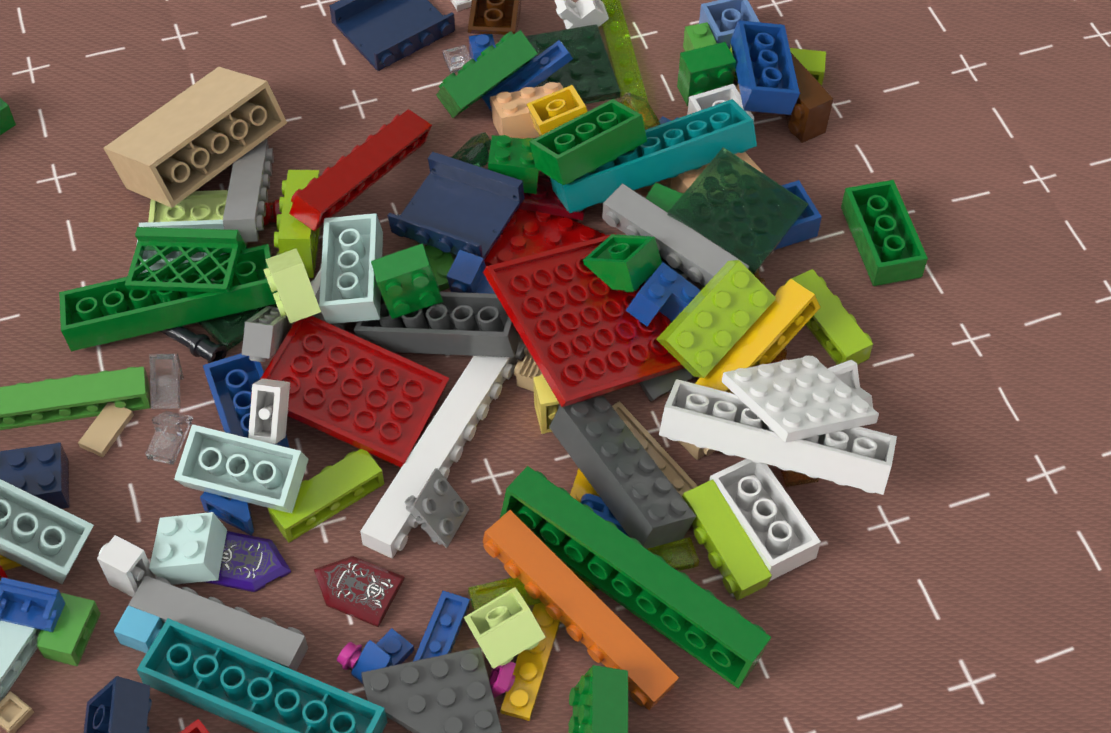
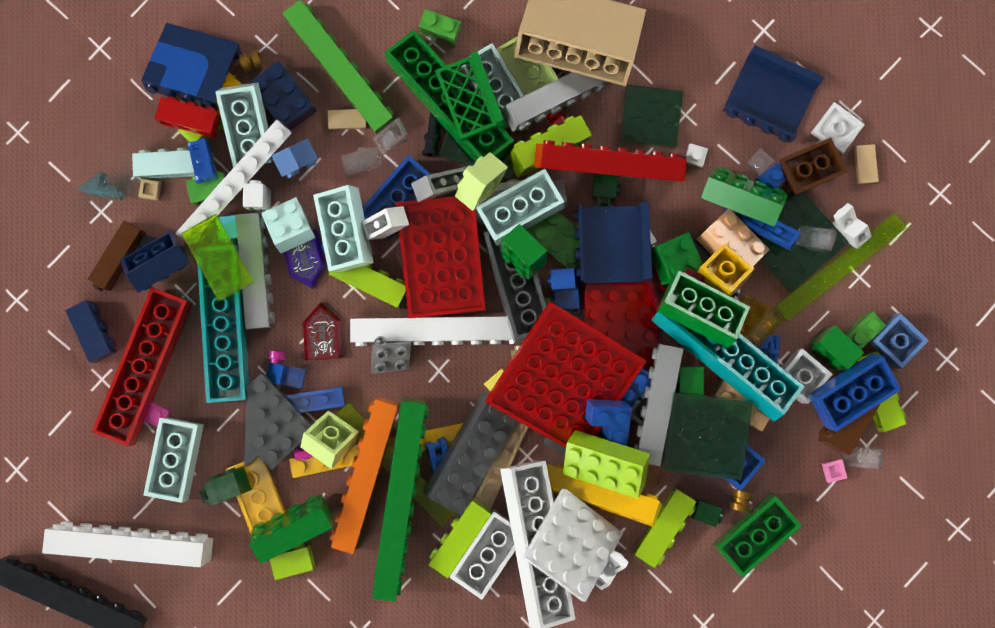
camera: 65 degrees right, 30 degrees up
clear green brick [451,132,491,167] -> none
green slope [583,234,662,292] -> none
none -> white plate [175,119,292,246]
none -> clear neon green plate [181,214,254,301]
none -> medium blue brick [271,138,319,178]
none -> bright green brick [419,9,462,46]
none -> dark green brick [591,173,621,207]
none -> clear green plate [619,84,683,148]
none -> white plate [685,143,708,168]
none -> dark green brick [691,499,723,527]
none -> pearl gold wheel [729,489,753,513]
none -> clear slope [795,225,837,253]
none -> bright pink plate [822,459,847,483]
none -> clear slope [842,447,883,469]

